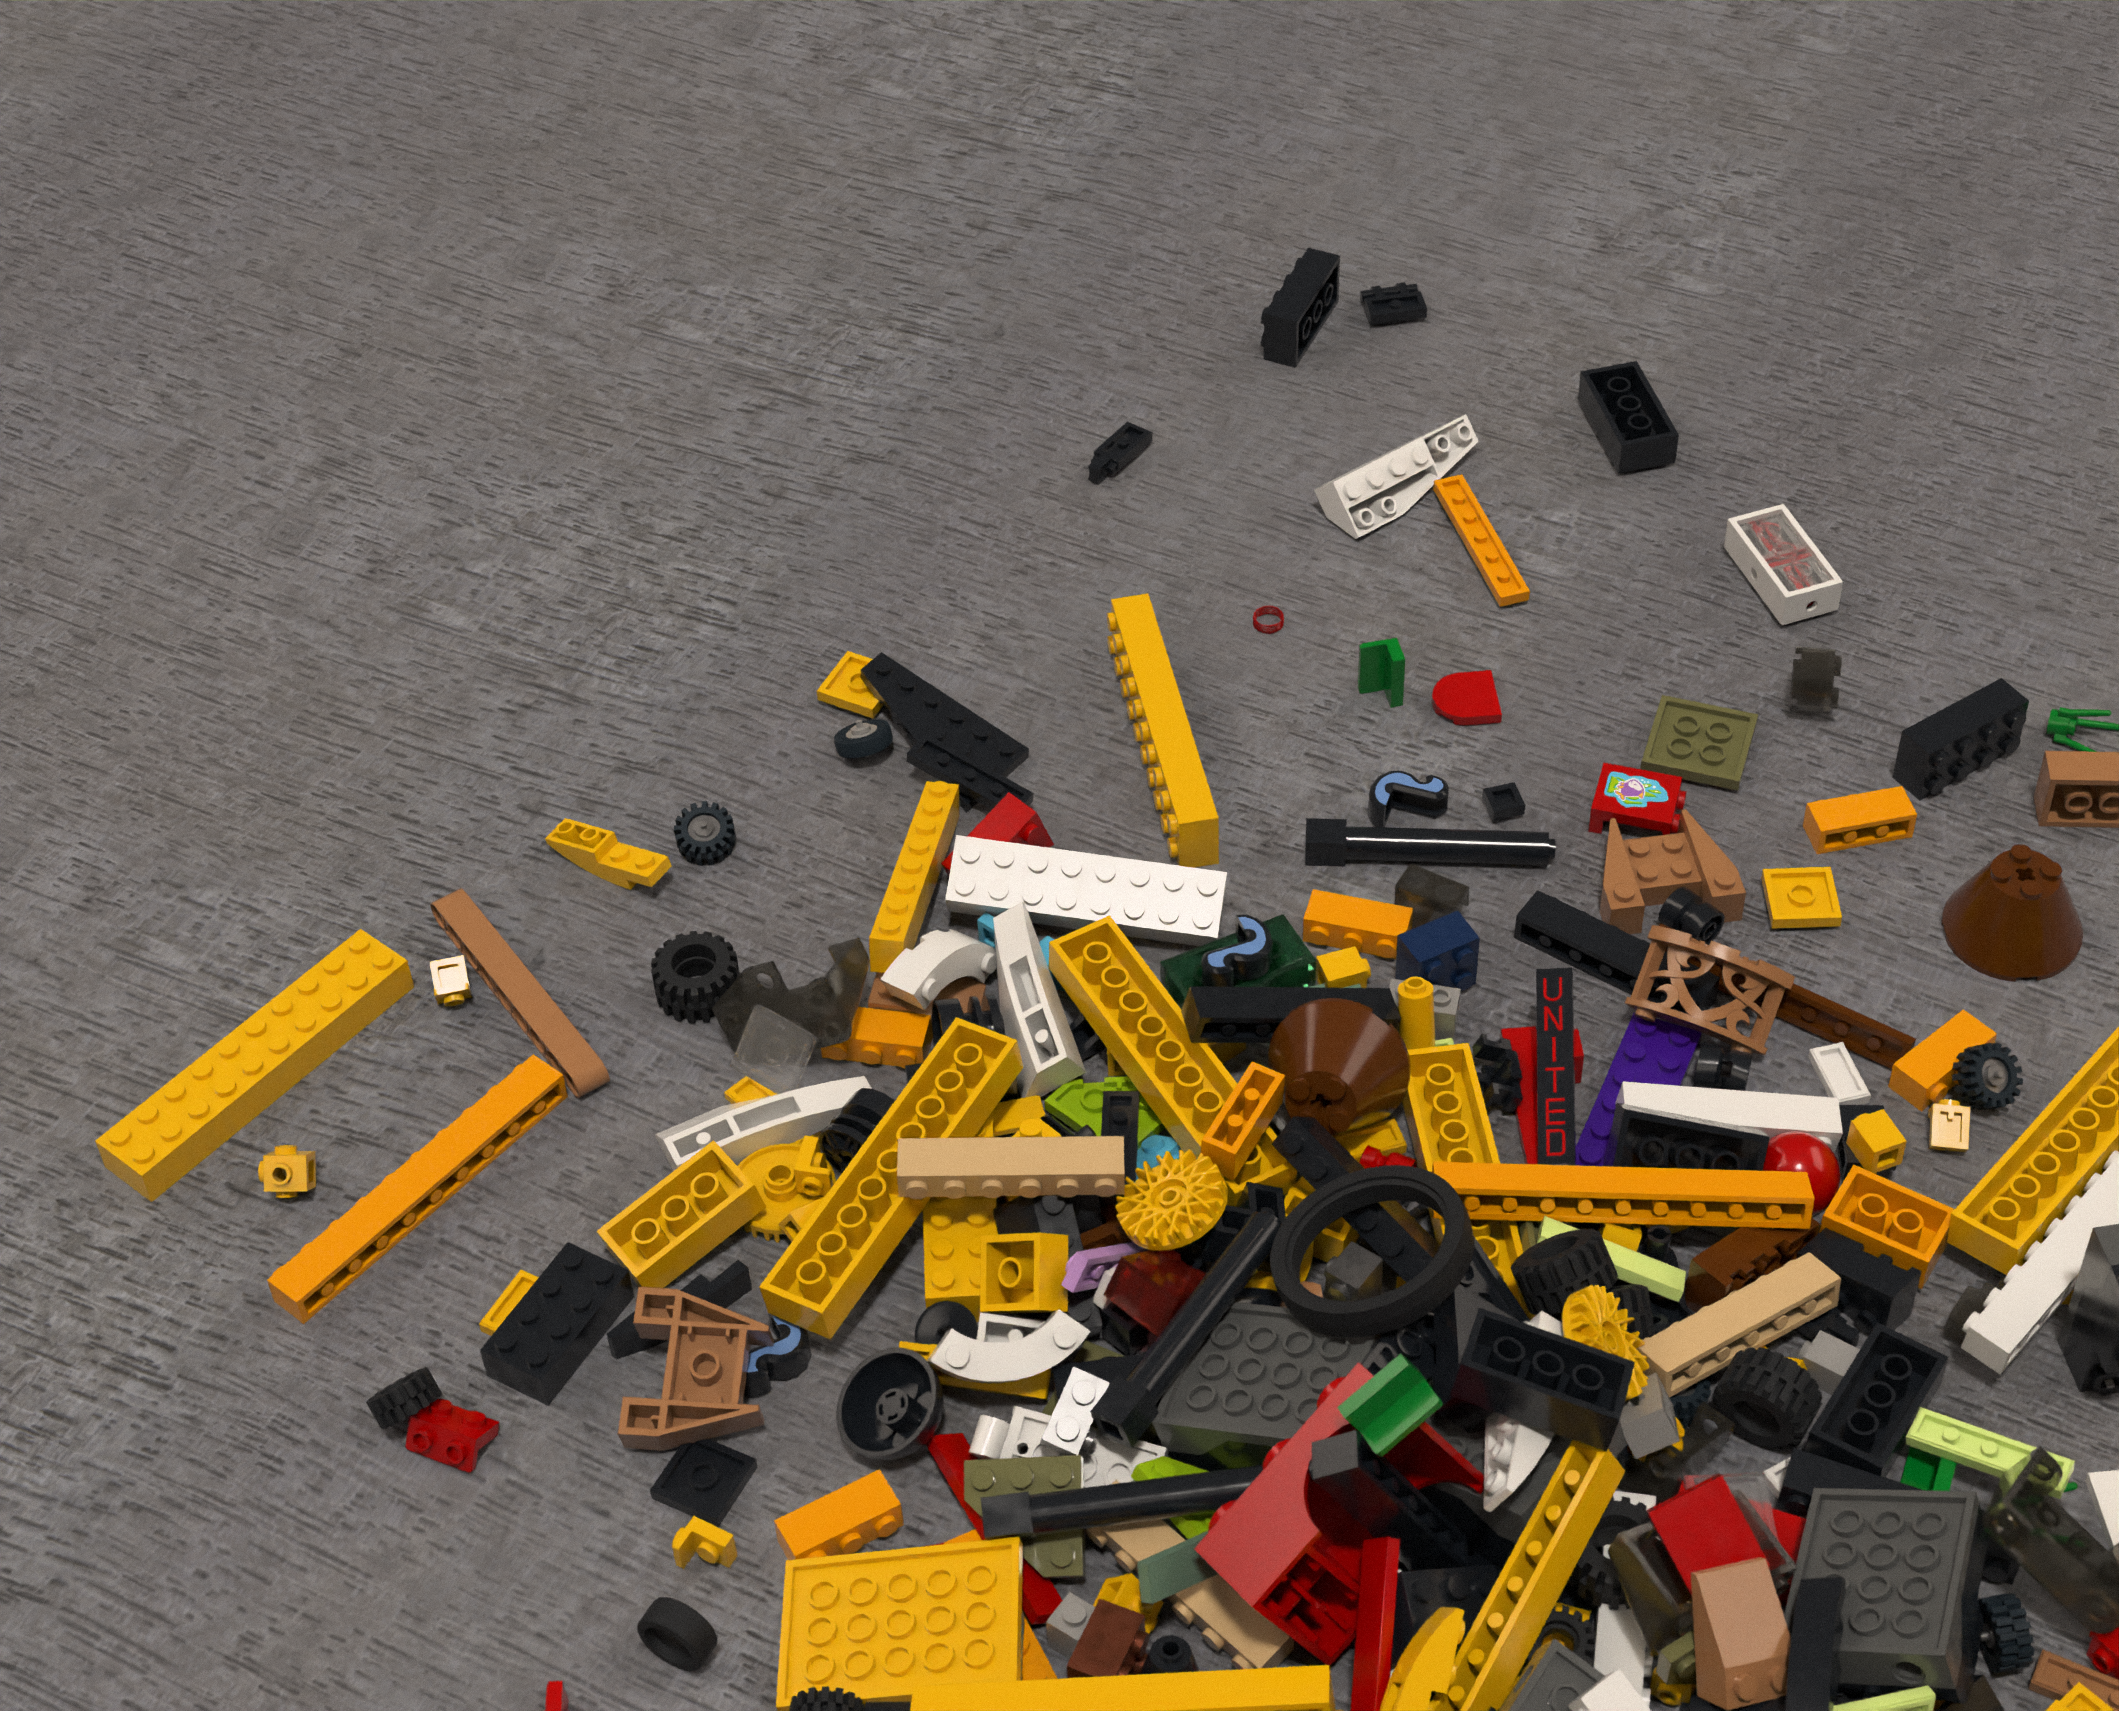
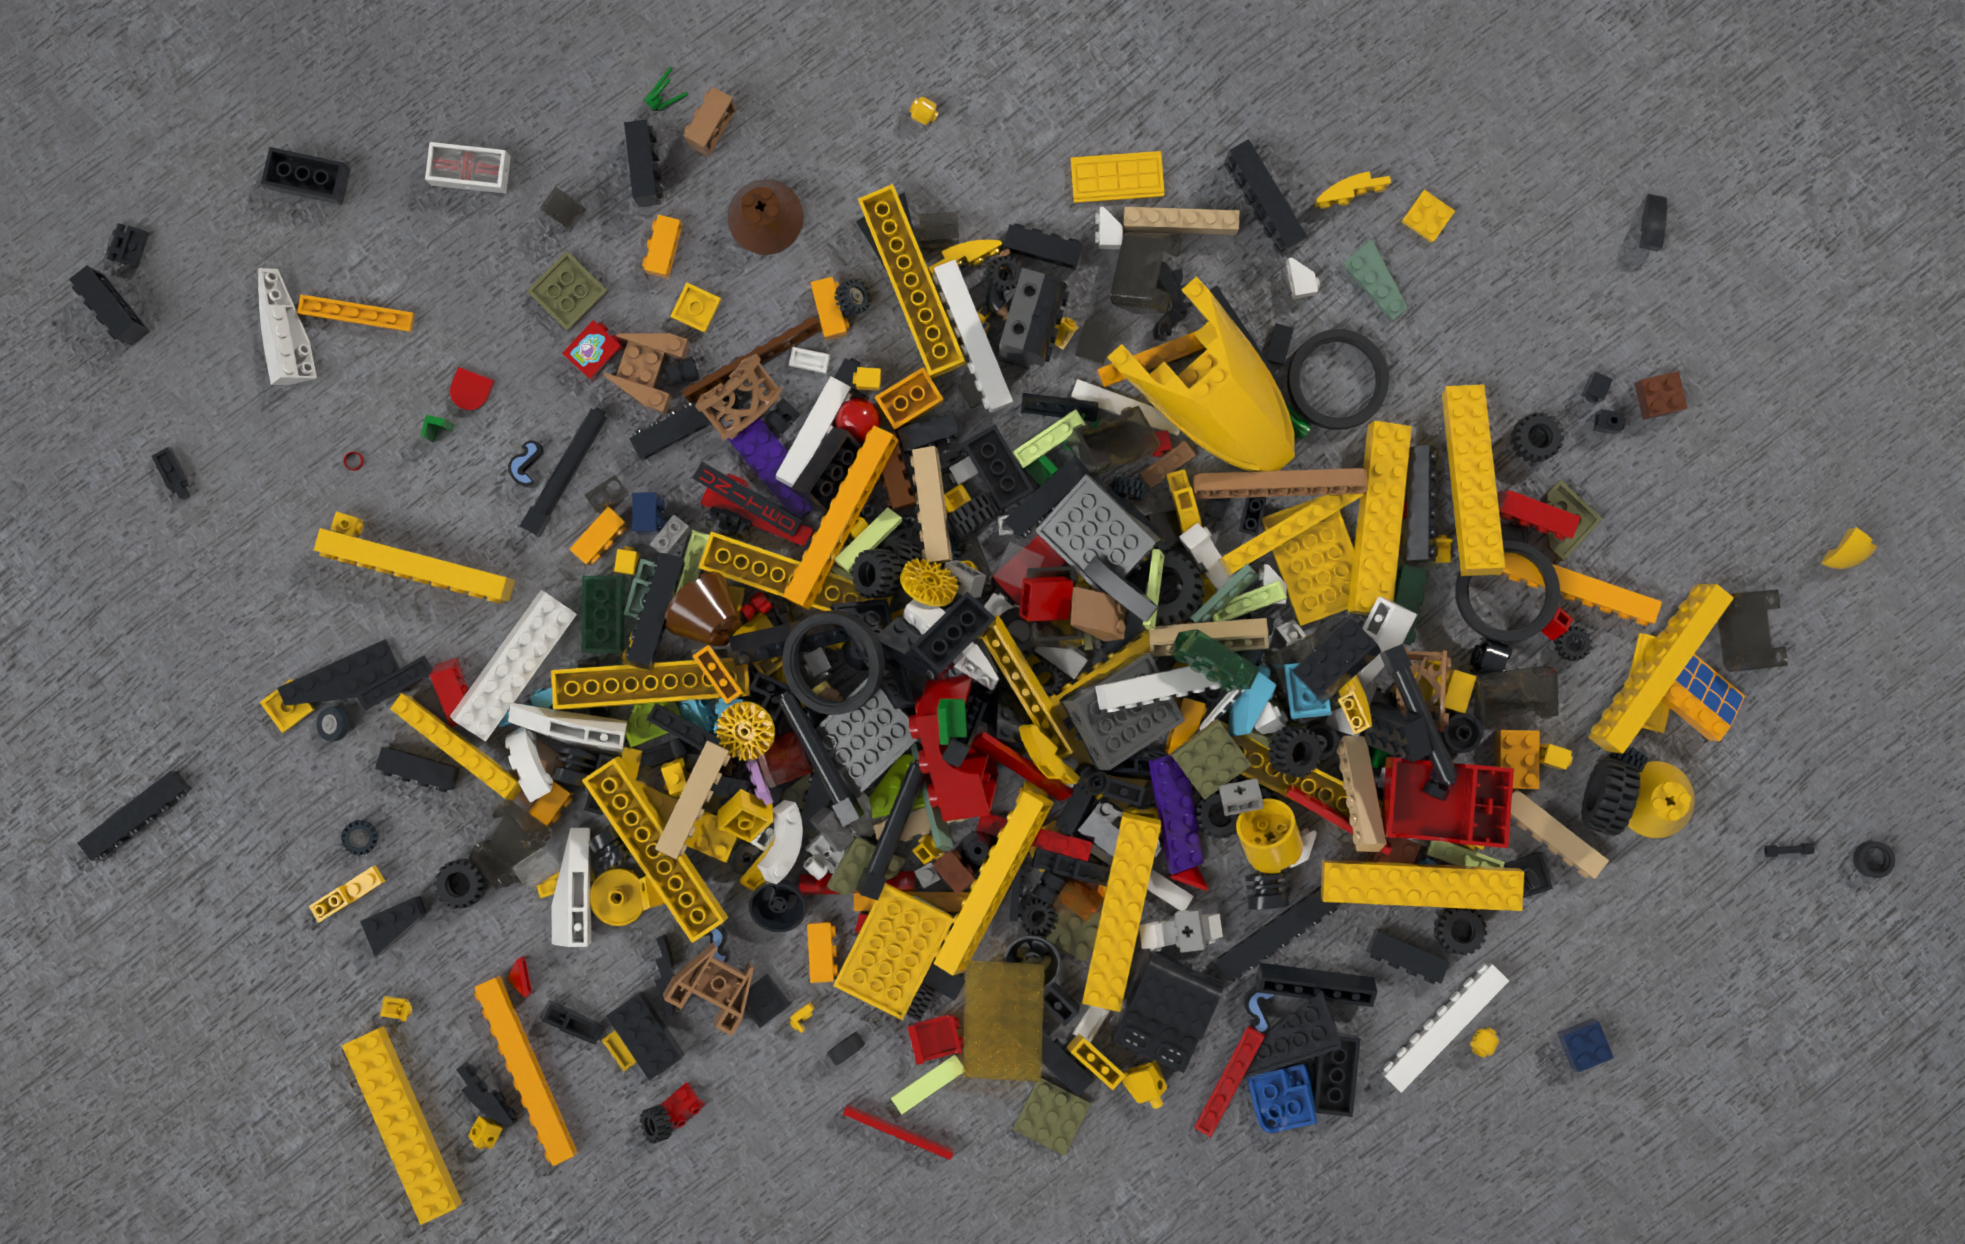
camera: 65 degrees left, 40 degrees up
medium nougat beam [430,888,610,1098] -> none
yellow brick [597,1140,766,1288] -> none
yellow bracket [793,1136,833,1196] -> none
black animal [1201,914,1273,987] -> none
yellow brick [1398,977,1435,1050] -> none
black plate [1482,782,1525,821] -> none
yellow bracket [1928,1099,1970,1152] -> none
none -> black brick [77,771,191,861]
none -> yellow brick [330,511,364,538]
none -> black wedge [360,896,427,957]
none -> black brick [375,746,461,793]
none -> black slope [456,1062,518,1126]
none -> red slope [506,956,533,997]
none -> black slope [540,1000,604,1045]
none -> black plate [1021,393,1099,422]

